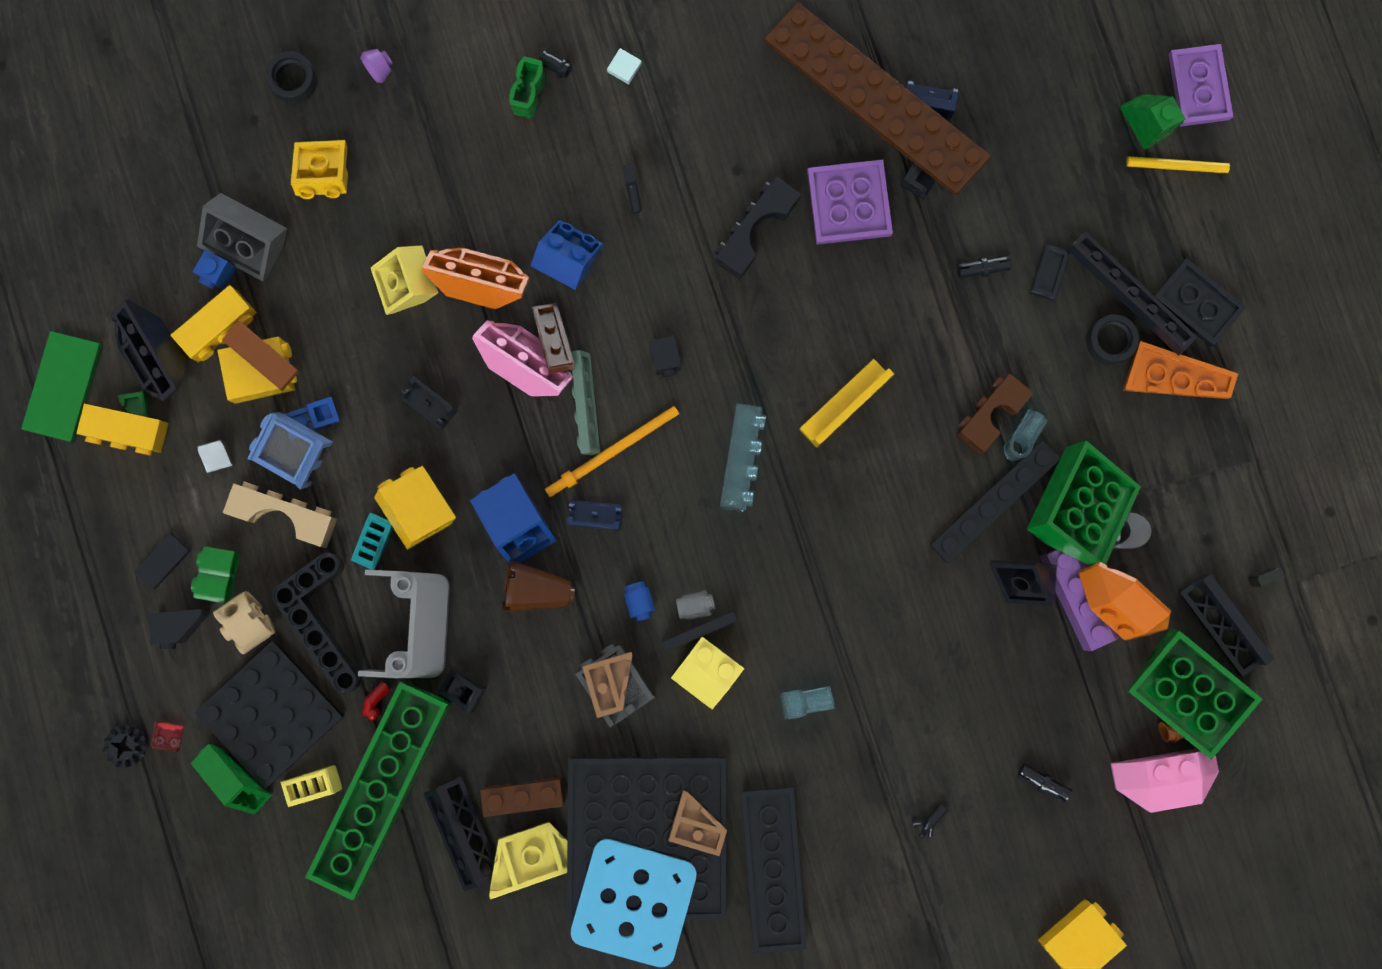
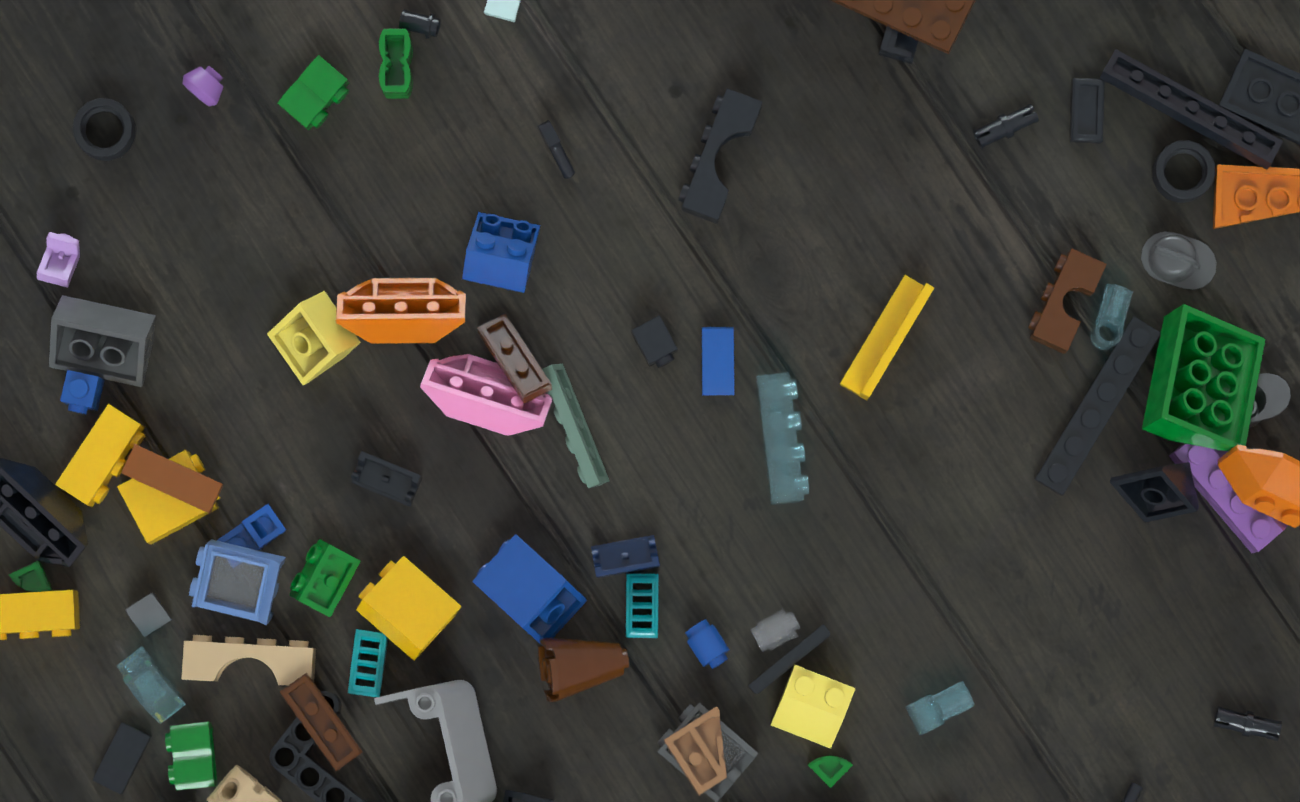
camera: 15 degrees left, 0 degrees up
yellow plate [291,140,348,199] -> none
light orange bar [545,406,679,497] -> none
medium lavender plate [807,160,893,245] -> none
none -> lavender bracket [37,232,80,288]
none -> clear light blue brick [117,646,186,724]
none -> green brick [278,55,350,131]
none -> reddish brown tile [280,673,363,771]
none -> green bracket [289,539,361,617]
none -> teal slope [626,574,659,638]
none -> blue slope [702,327,734,396]
none -> green tile [808,755,853,788]
none -> dark grey piece [1141,231,1217,290]

